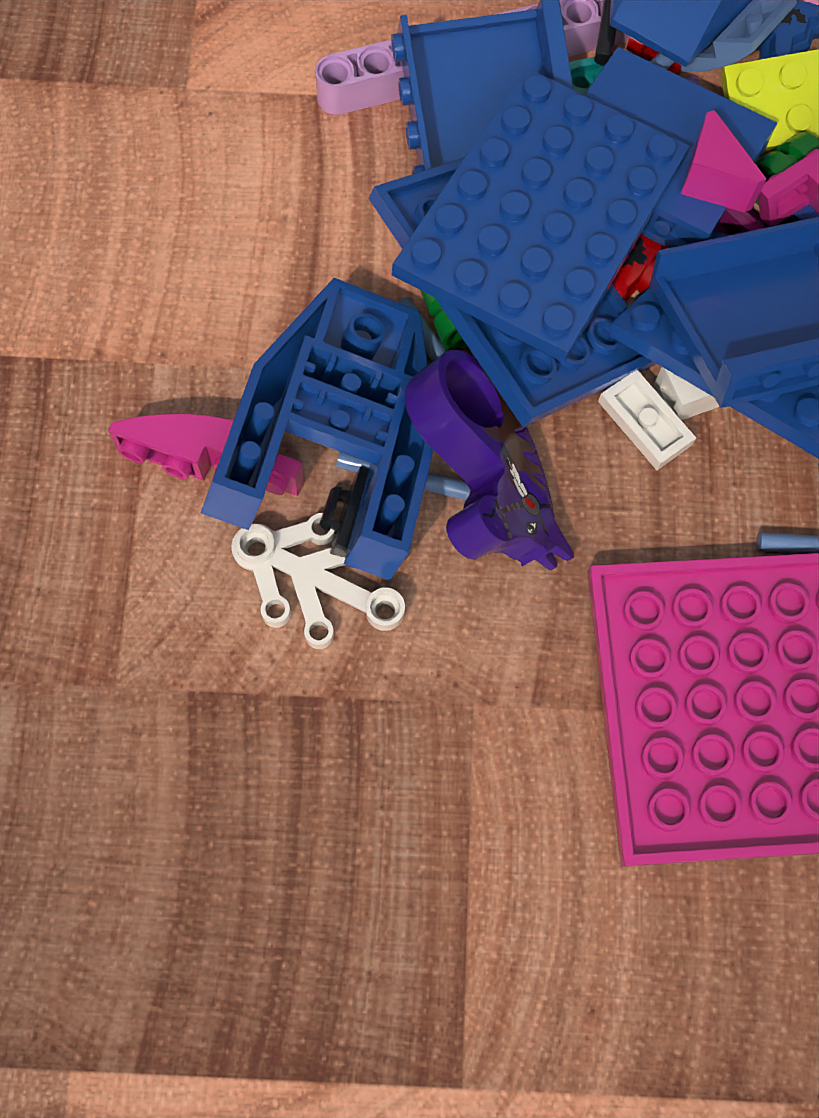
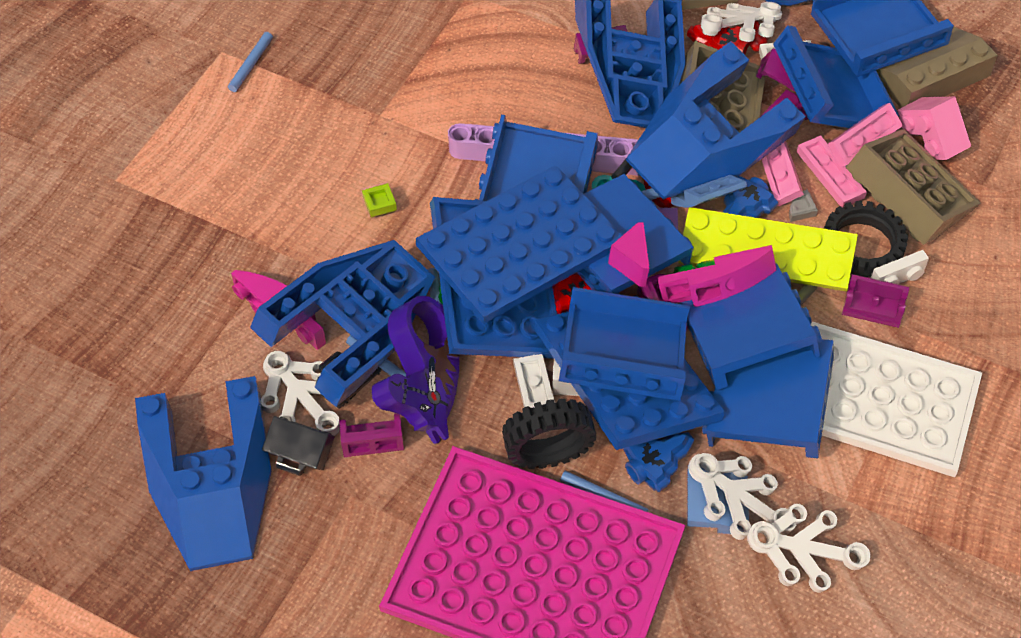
camera: 30 degrees right, 15 degrees down
none -> blue wedge [135,376,272,571]
none -> black piece [262,416,335,476]
none -> magenta hinge [339,413,404,457]
none -> lime plate [362,183,397,217]
none -> black tyre [502,399,597,469]

